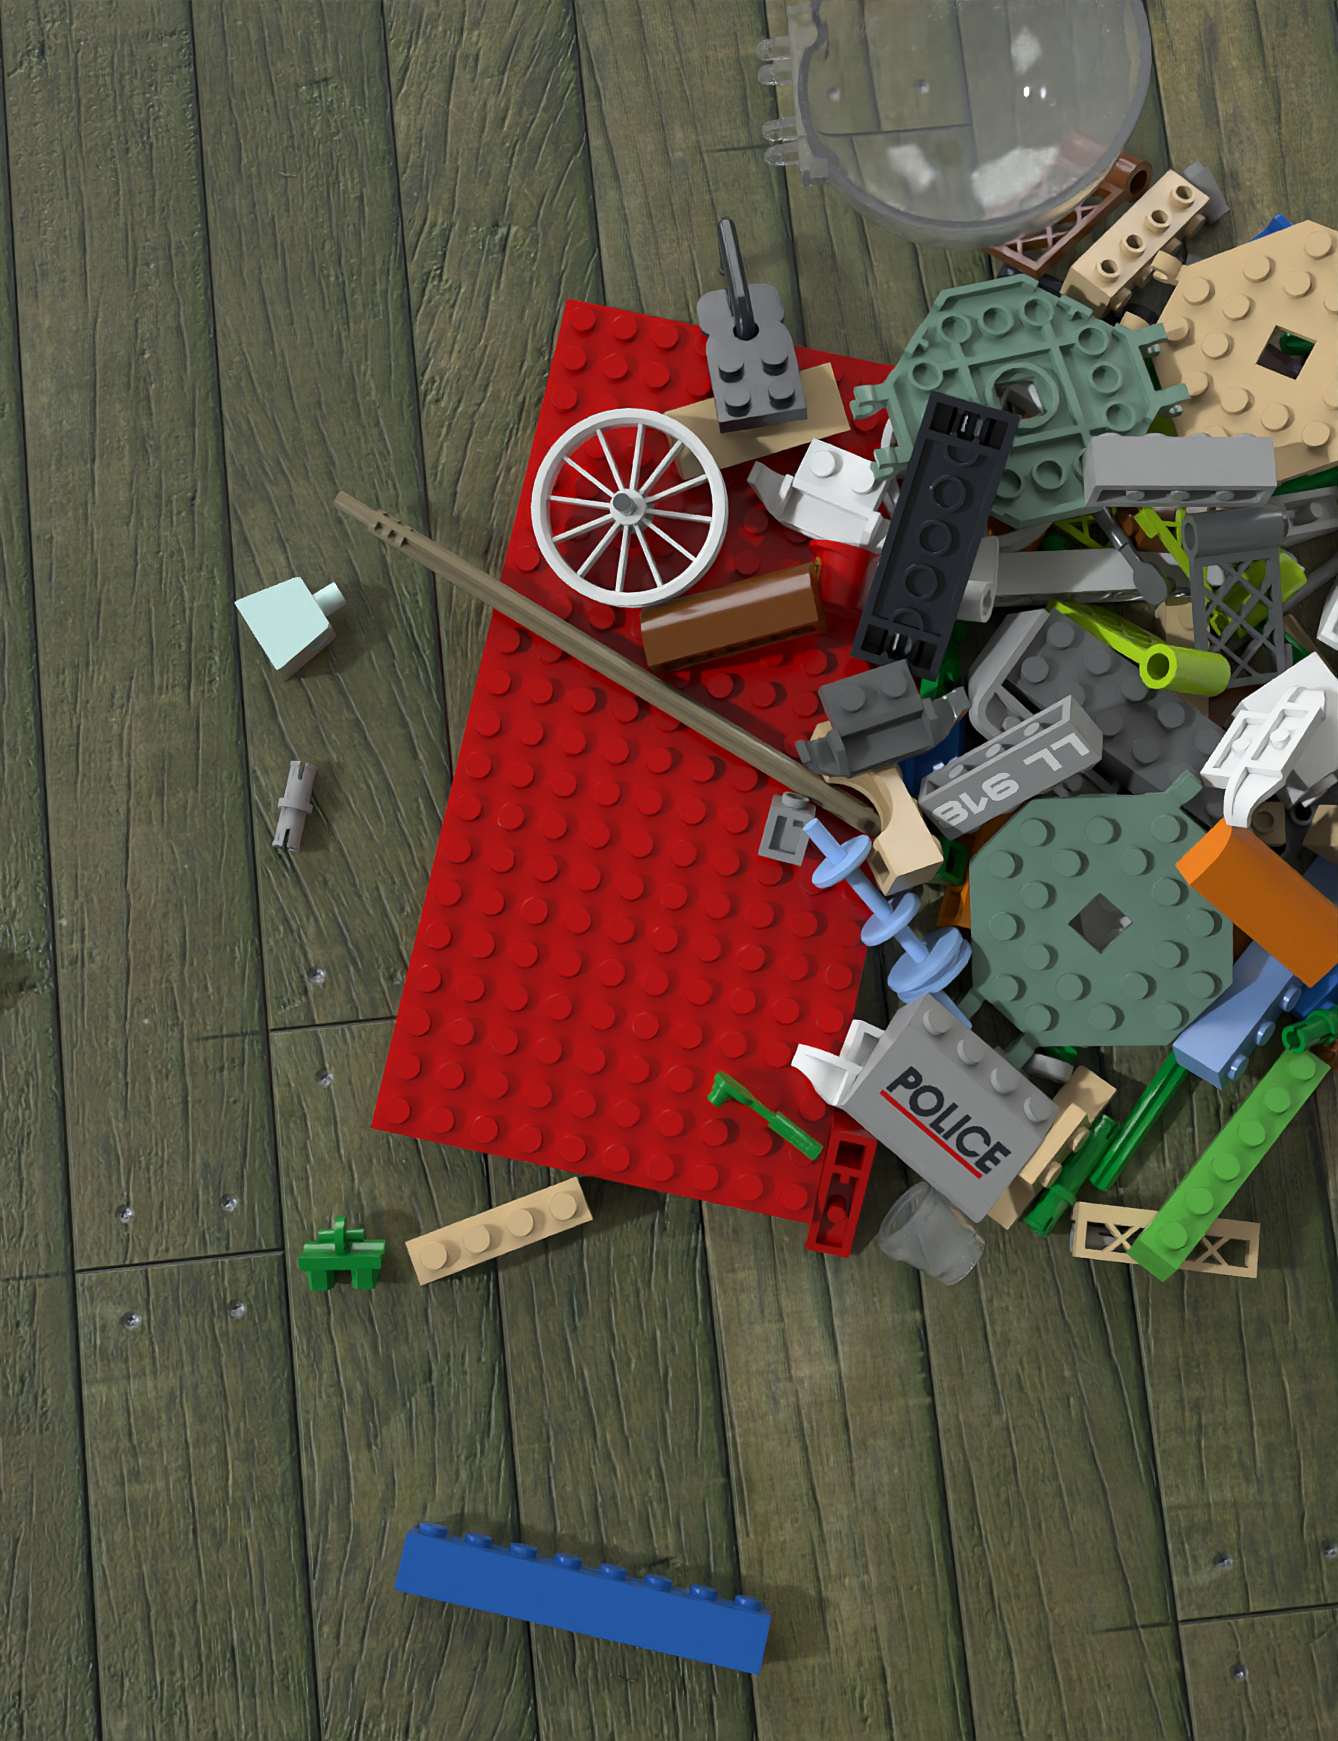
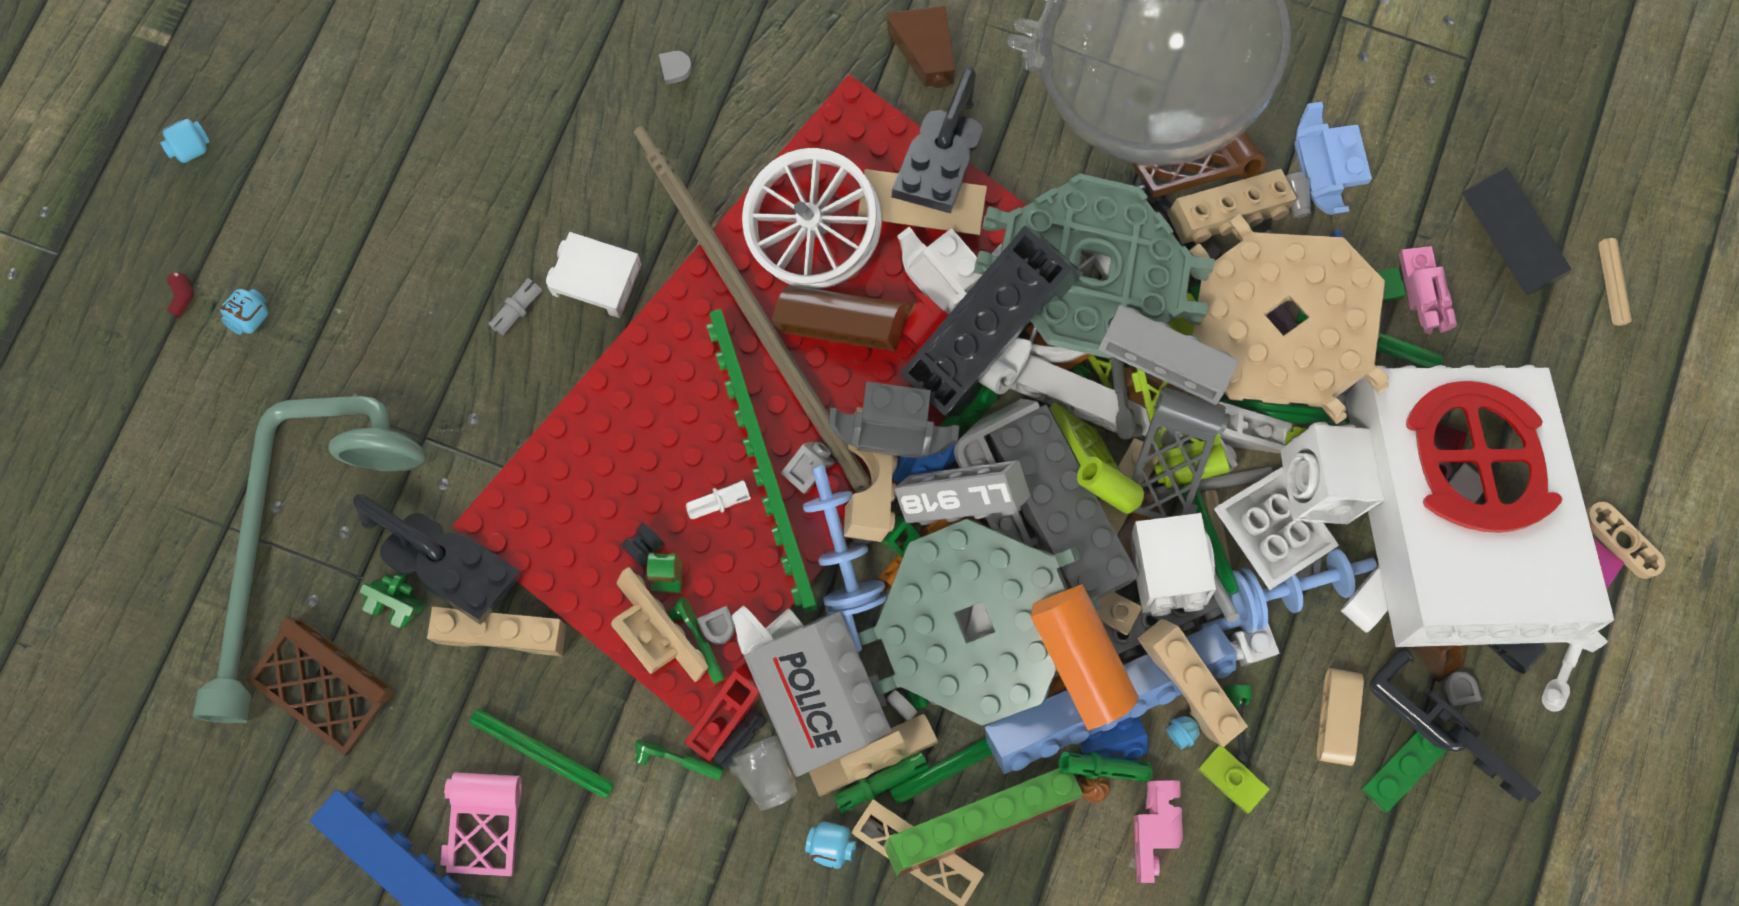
camera: 30 degrees right, 5 degrees down
light aqua torso [234,577,347,681] -> none
white plate [1200,685,1328,828] -> none
none -> sand green piece [193,396,426,723]
none -> reddish brown fence [246,617,397,756]
none -> black plate [353,494,521,625]
none -> bright pink piece [440,772,522,876]
none -> green axle [469,709,614,798]
none -> white panel [546,232,642,318]
none -> tan bracket [611,567,708,683]
none -> black wheel [620,522,665,567]
none -> green piece [634,739,724,781]
none -> green leg [647,553,683,594]
none -> light grey tile [659,51,692,85]
none -> white axle [686,480,750,519]
none -> light grey tile [697,606,735,645]
none -> green plate [706,309,817,613]
none -> black axle [714,710,766,769]
none -> medium azure head [805,821,856,869]
none -> reddish brown slope [887,6,955,88]
none -> light blue plate [1294,102,1372,215]

